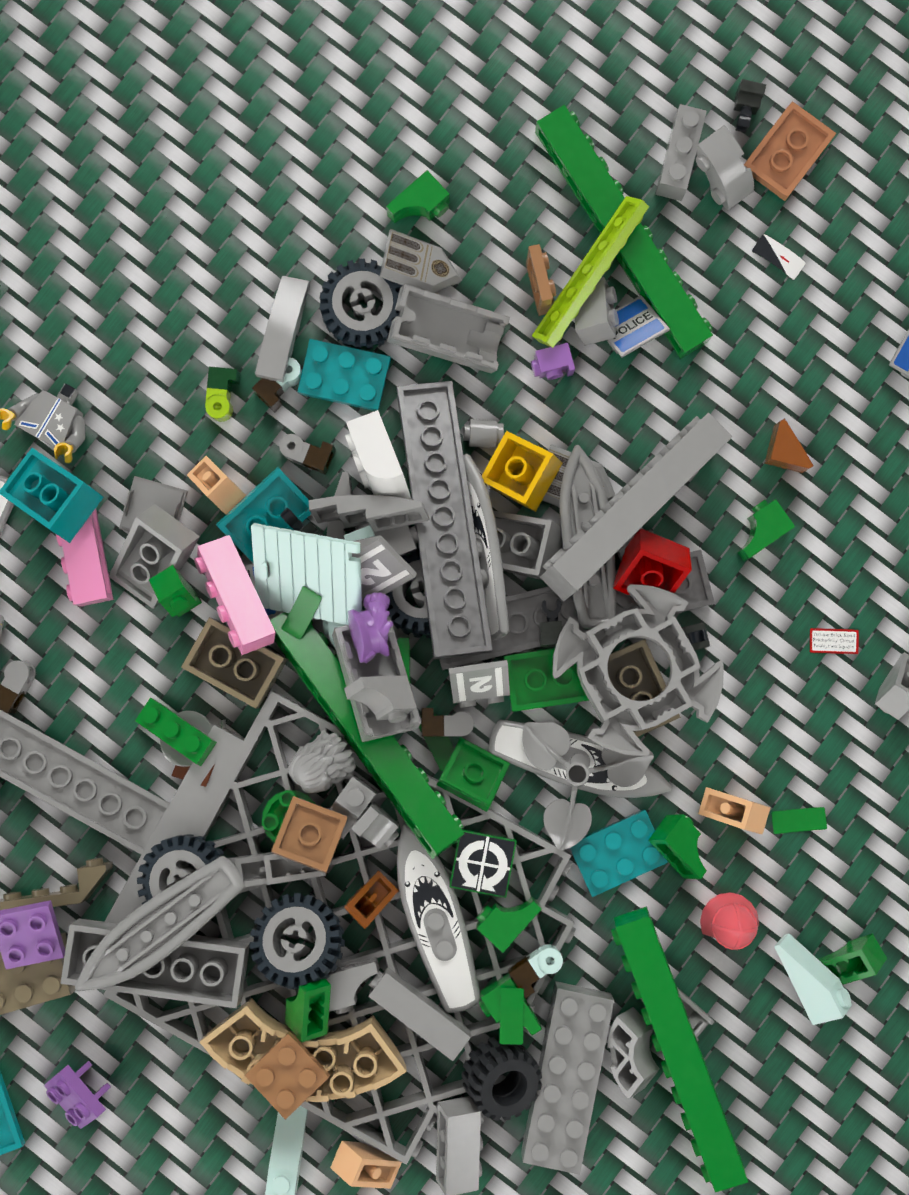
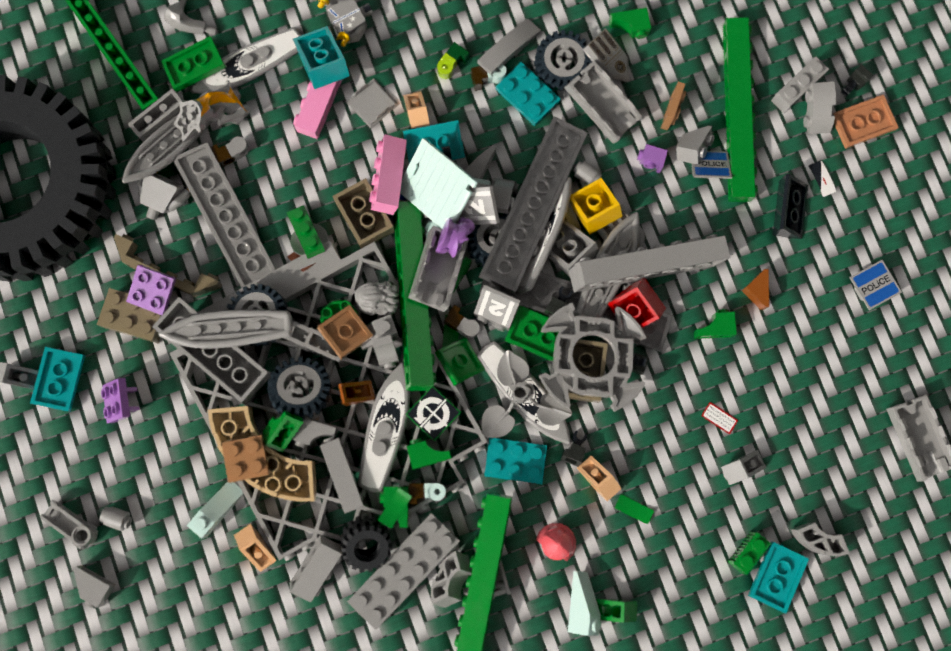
camera: 30 degrees right, 5 degrees down
light grey slope [109,504,200,609] -> none
green arch [149,565,202,617] -> none
leg [279,434,336,475] -> none
green sticker [281,586,322,639] -> none
light grey slope [309,495,429,532] -> none
light grey arch [344,675,417,723] -> none
white brick [345,410,412,500] -> none
lime plate [532,196,649,348] -> none
green arch [648,814,707,879] -> none
none -> pearl dark grey piece [561,431,587,467]
none -> black slope [773,174,808,239]

